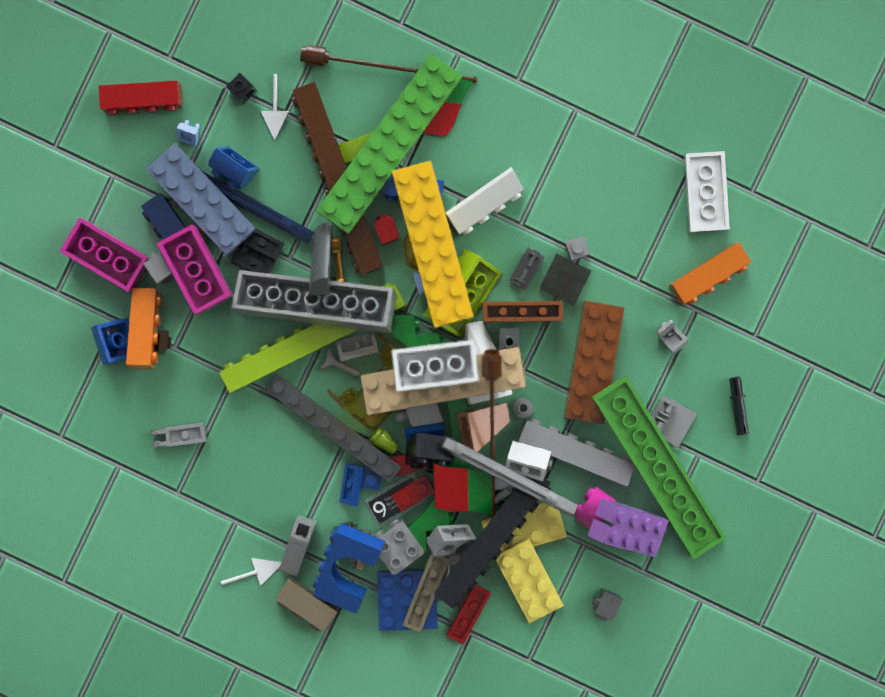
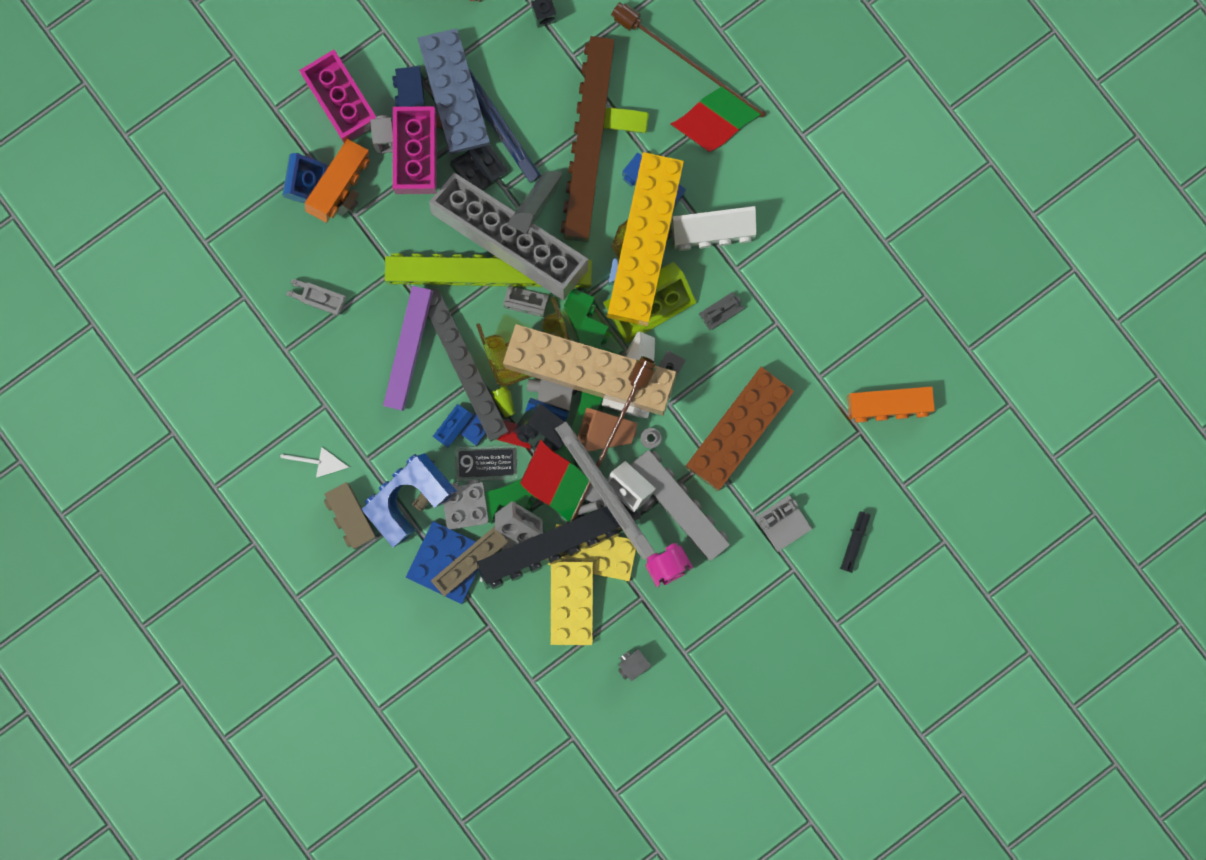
camera: 20 degrees right, 5 degrees down
light blue tile [177,120,199,147] -> none
blue brick [208,146,260,190] -> none
white piece [261,74,289,140] -> none
light grey slope [279,515,317,576] -> none
bright green plate [316,54,463,235] -> none
light grey piece [320,346,361,378] -> none
pearl gold bar [331,236,345,282] -> none
red brick [373,214,401,246] -> none
red plate [391,474,434,512] -> none
white brick [392,340,480,392] -> none
red tile [446,585,491,645] -> none
dark orange brick [483,301,563,322] -> none
clear smoke plate [539,253,591,306] -> none
light grey plate [565,235,590,261] -> none
medium lavender piece [588,498,669,557] -> none
bright green plate [592,376,726,559] -> none
light grey bracket [657,320,689,354] -> none
white plate [684,151,730,233] -> none
none -> medium lavender tile [383,286,433,411]

